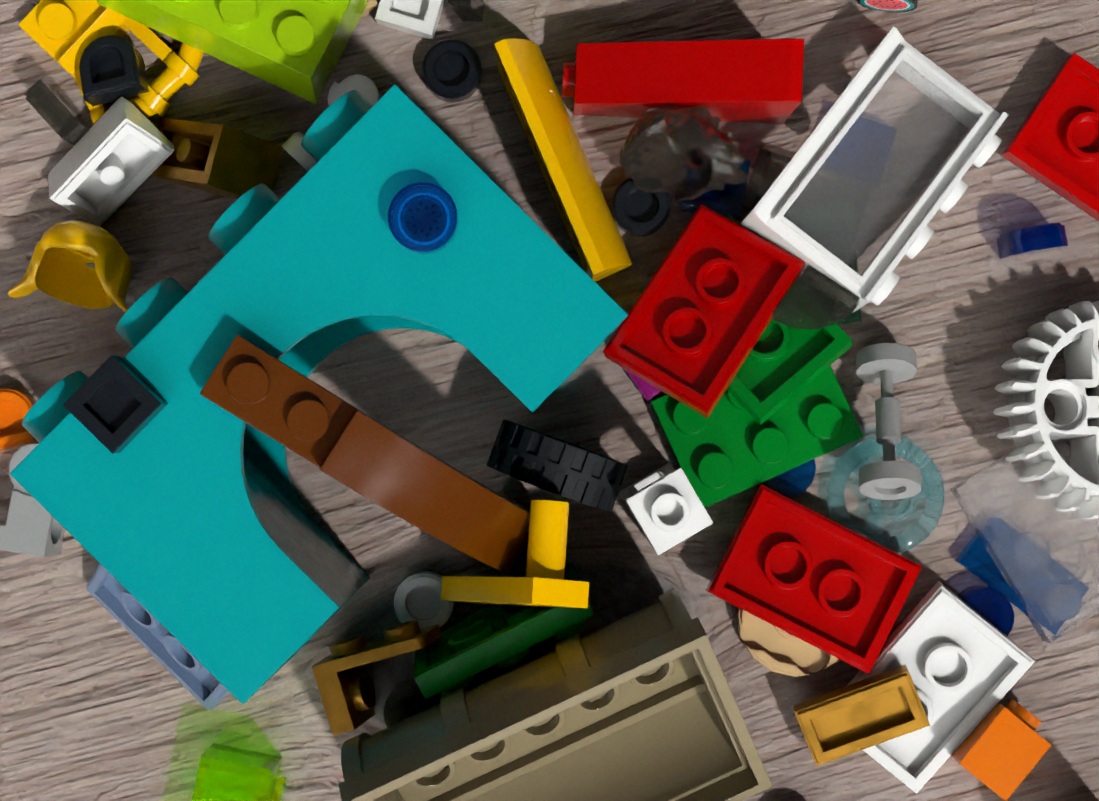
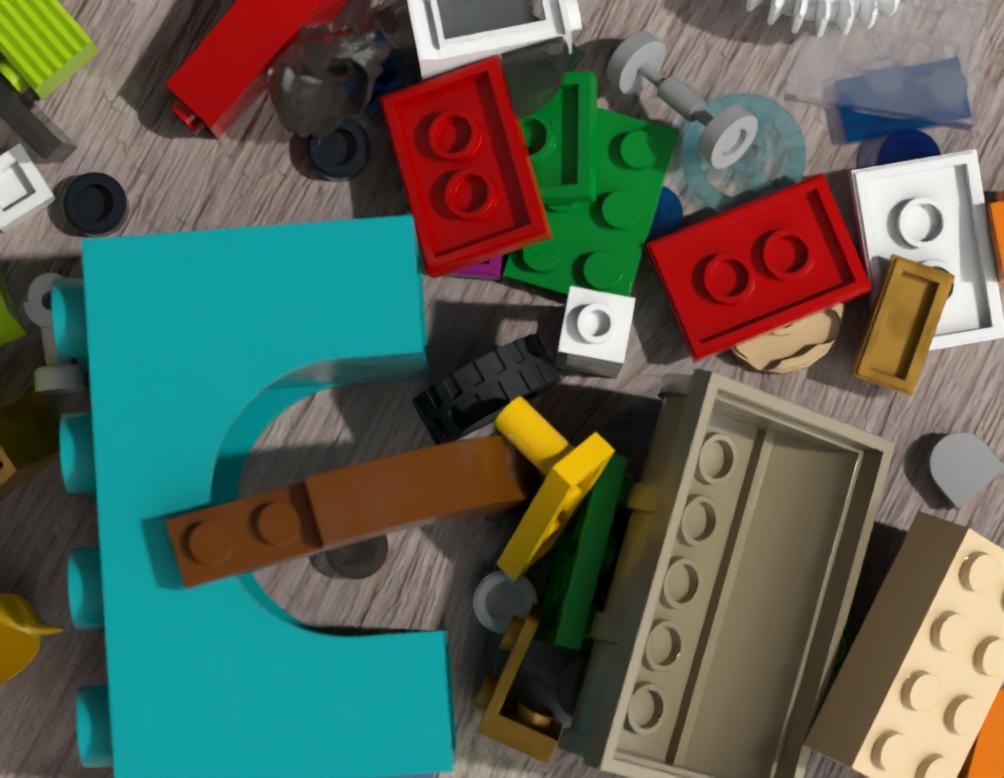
camera: 50 degrees left, 5 degrees down
black tile [63,355,168,454] -> none
clear blue tile [388,182,459,254] -> none
yellow slope [494,38,633,282] -> none

